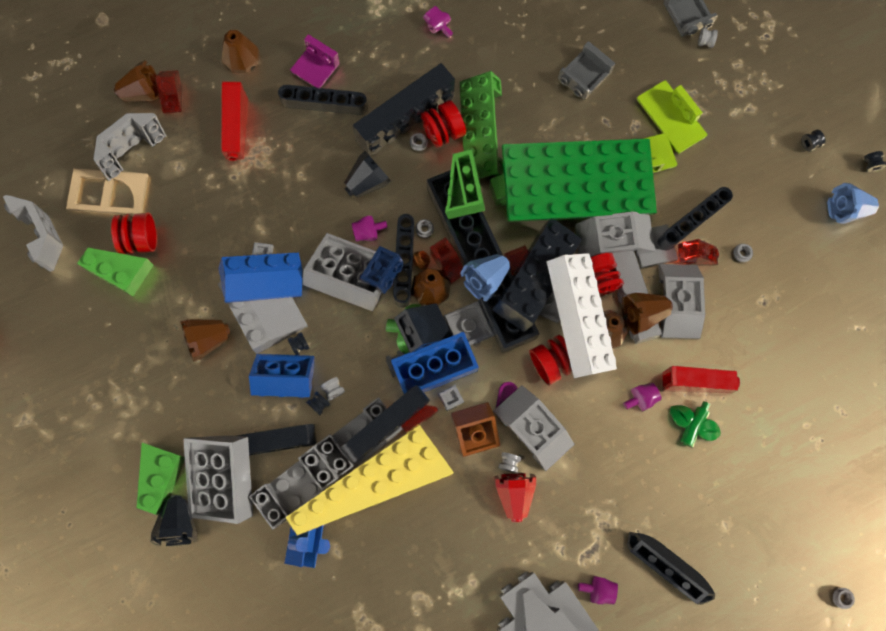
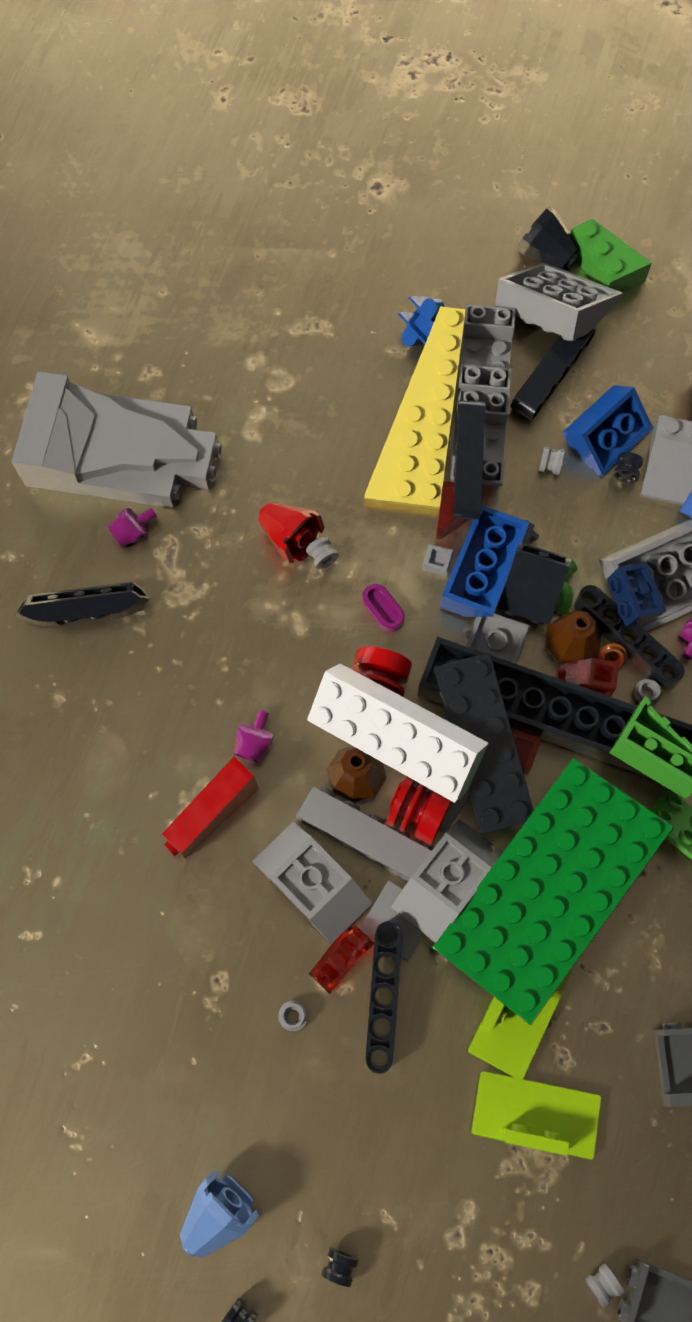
camera: 140 degrees right, 5 degrees down
black wheel [306,391,331,416] -> none
dark orange slope [451,402,501,457] -> none
medium blue cone [460,254,510,302] -> none
light grey slope [493,385,575,471] -> none
reddish brown cone [621,292,673,335] -> none
green plant [670,401,721,448] -> none

